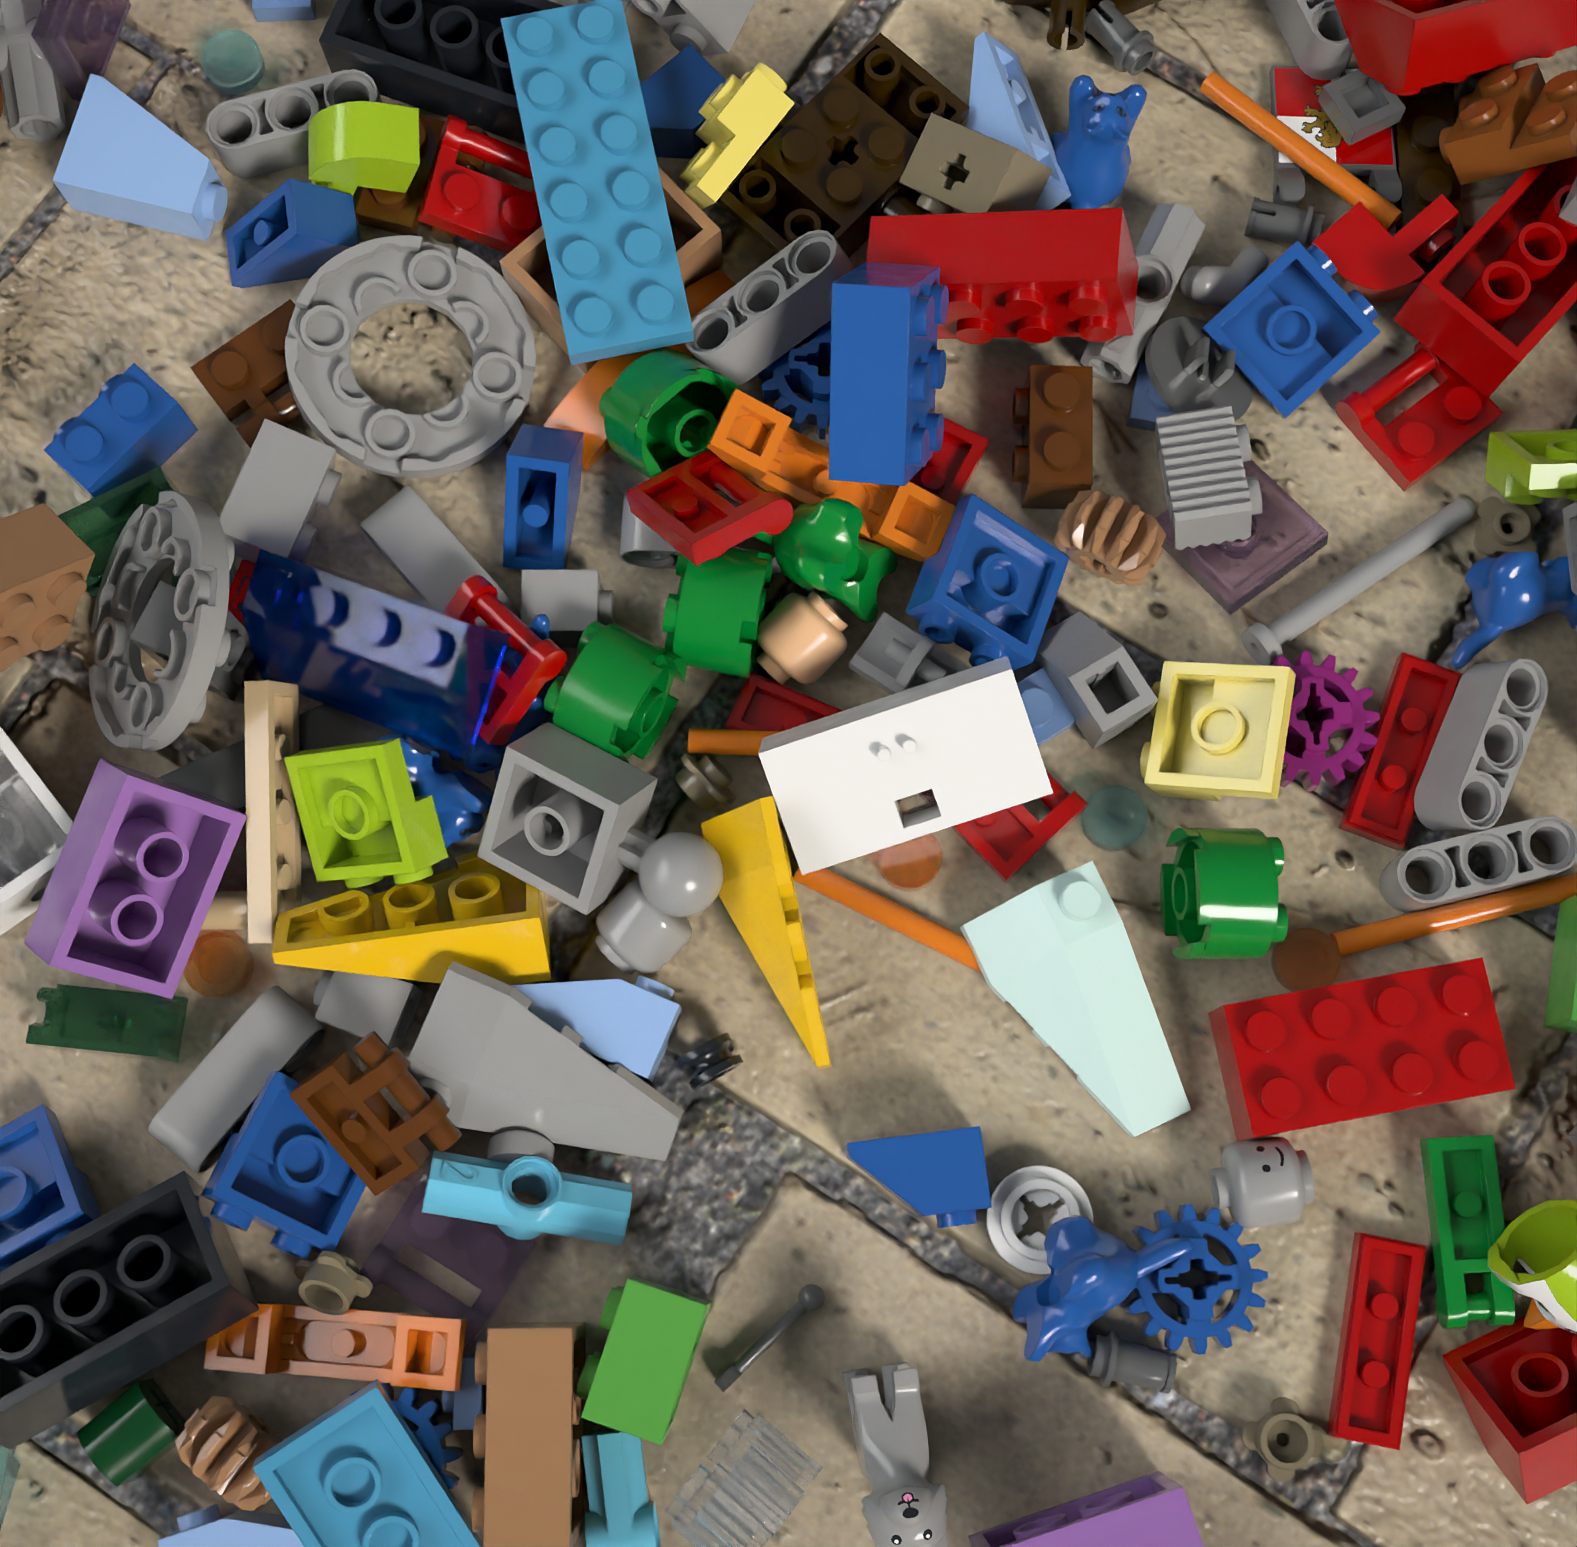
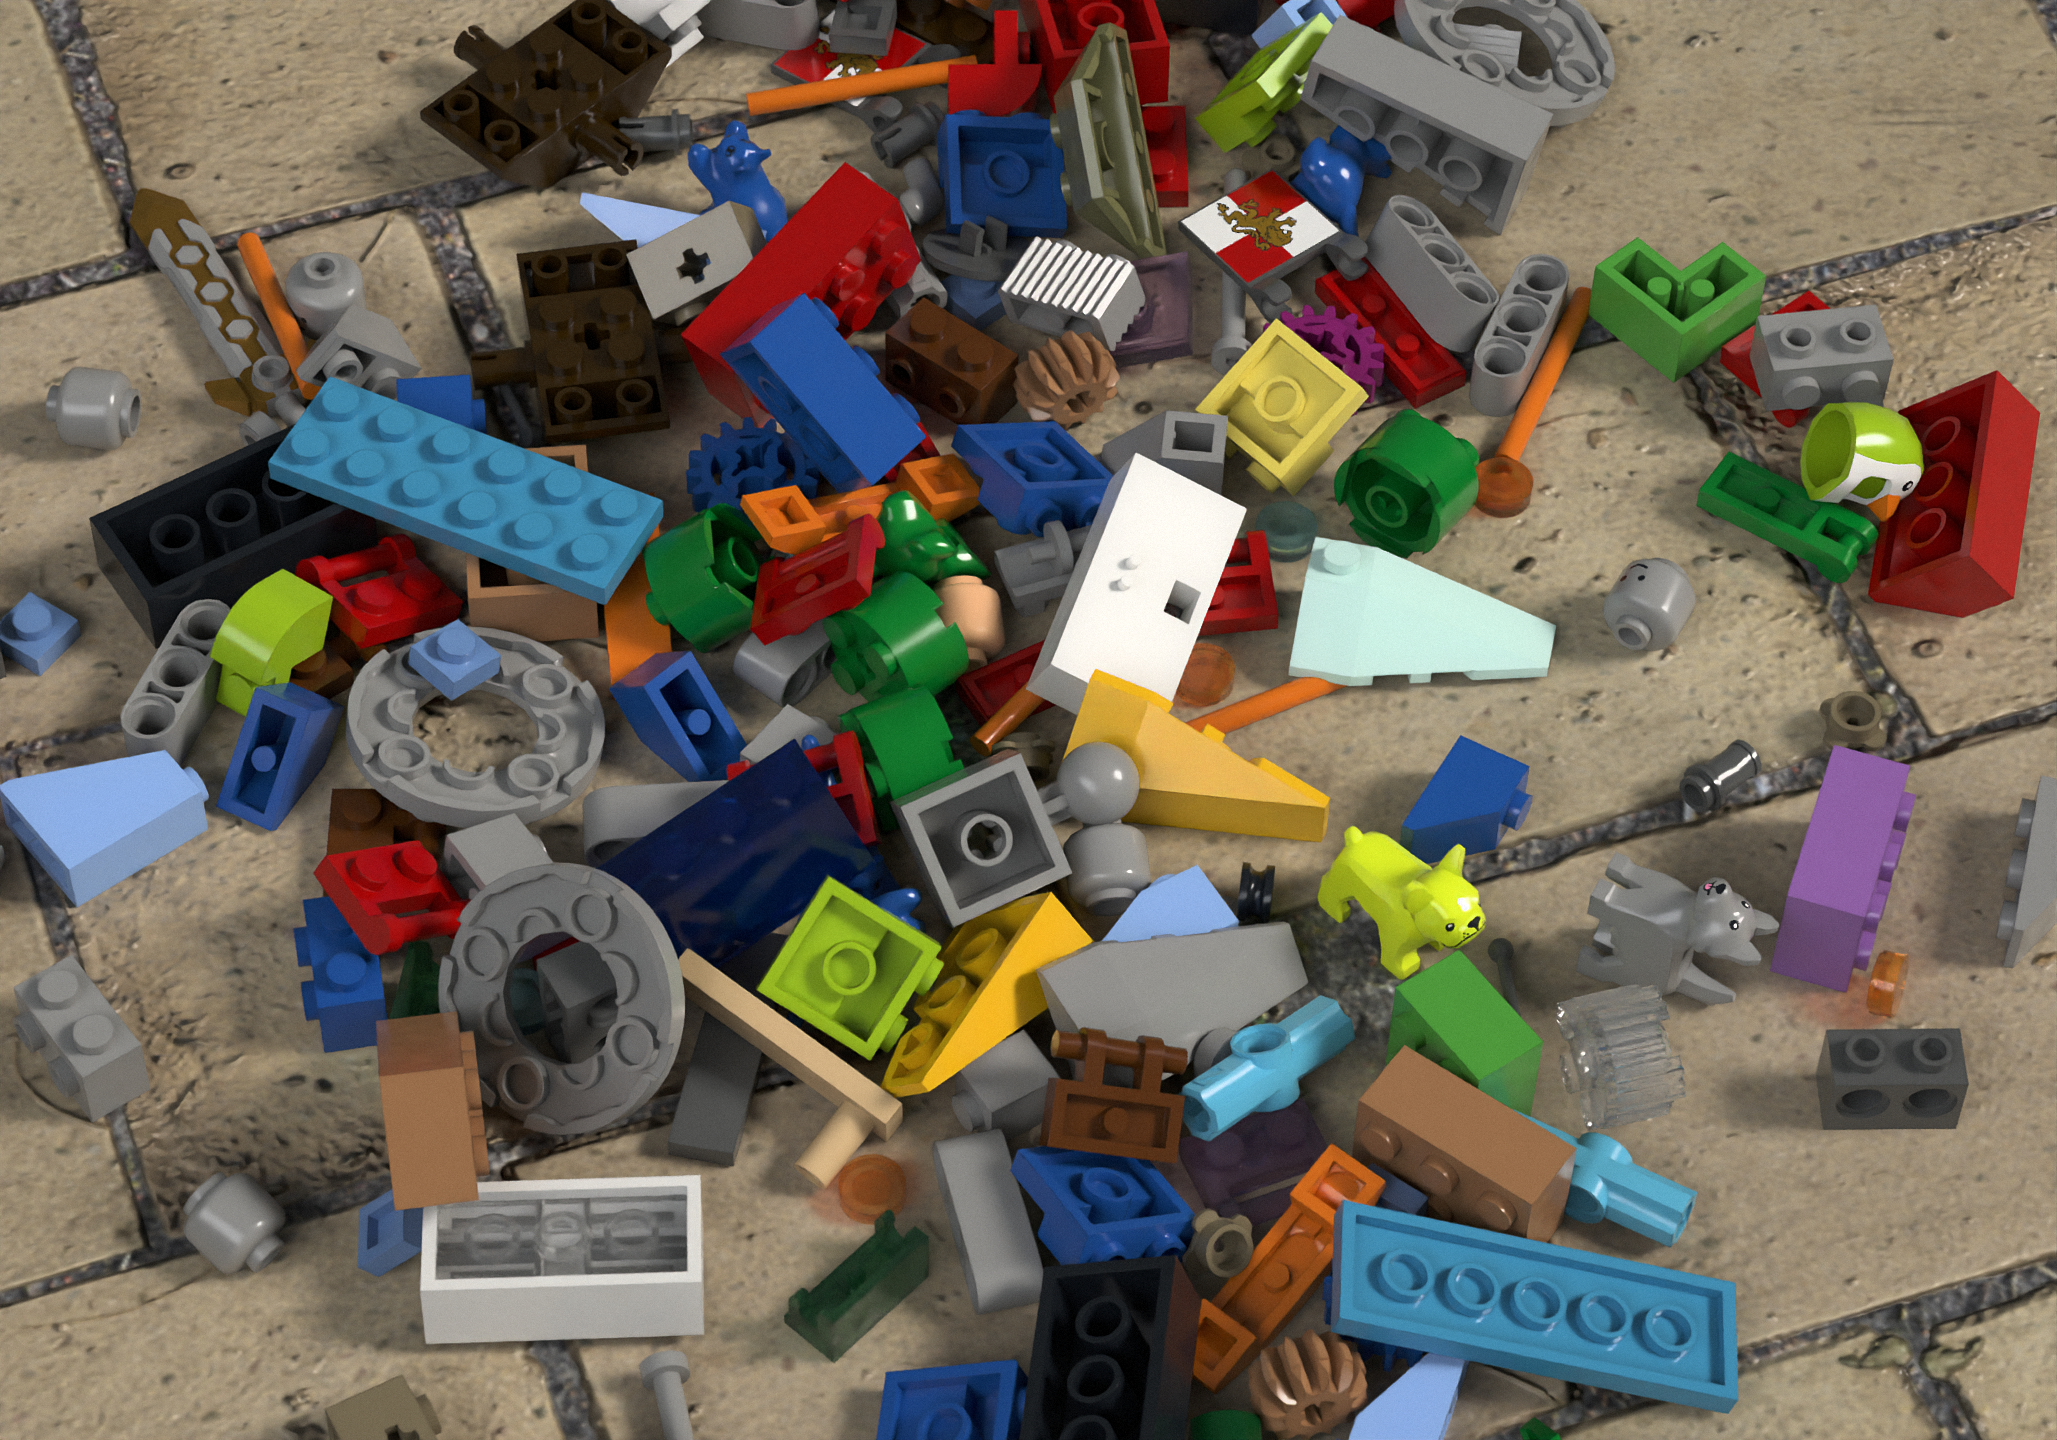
camera: 55 degrees left, 25 degrees down
medium lavender brick [24,758,247,999] -> none
clear light blue tile [201,30,265,94] -> none
light yellow plate [679,63,794,210] -> none
light grey beam [686,230,856,386] -> none
white gear [986,1166,1093,1274] -> none
blue animal [1012,1215,1193,1362] -> none
blue gear [1124,1204,1268,1355] -> none
red brick [1208,957,1516,1141] -> none
red tile [1327,1232,1426,1450] -> none
none -> red plate [313,840,471,955]
none -> medium blue plate [408,619,501,701]
none -> olive wedge [1050,22,1168,264]
none -> flag [1178,168,1368,324]
none -> neon yellow animal [1317,826,1486,980]

